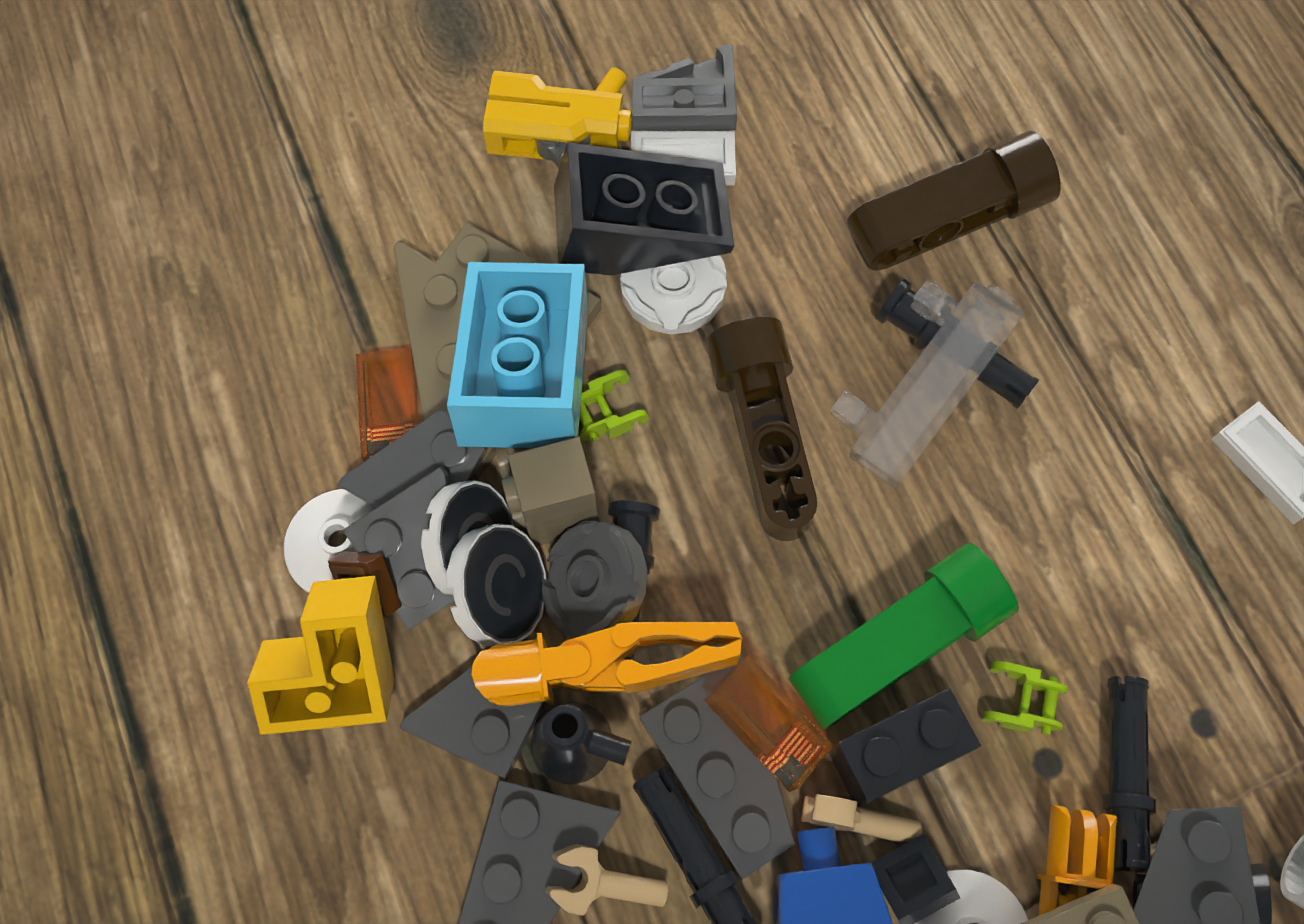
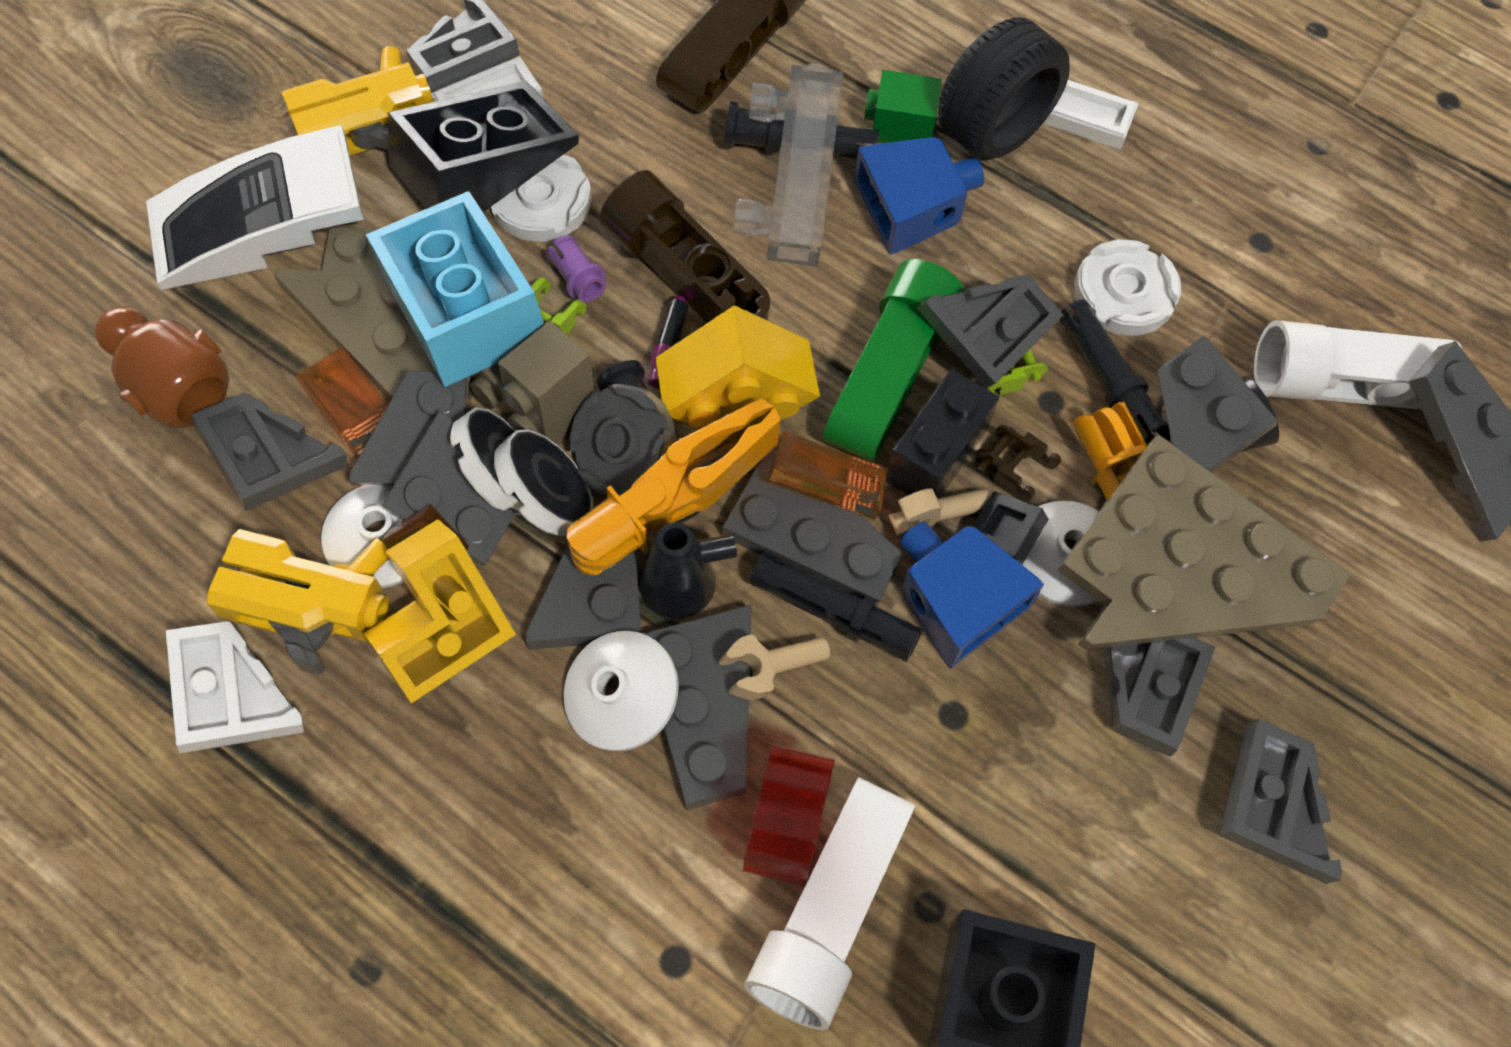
camera: 35 degrees left, 5 degrees down
none -> dark orange piece [95,306,230,428]
none -> slope [146,125,364,290]
none -> white wing [166,621,304,753]
none -> dark grey wing [191,393,348,511]
none -> yellow piece [206,529,389,674]
none -> medium lavender pin [546,235,606,302]
none -> white dish [564,631,679,751]
none -> black piece [648,296,689,389]
none -> yellow brick [656,305,820,428]
none -> blue torso [854,137,984,255]
none -> green brick [864,70,942,143]
none -> dark grey wing [917,274,1063,388]
none -> black tyre [938,17,1070,160]
none -> dark brown piece [975,425,1061,502]
none -> white tile [1074,239,1181,336]

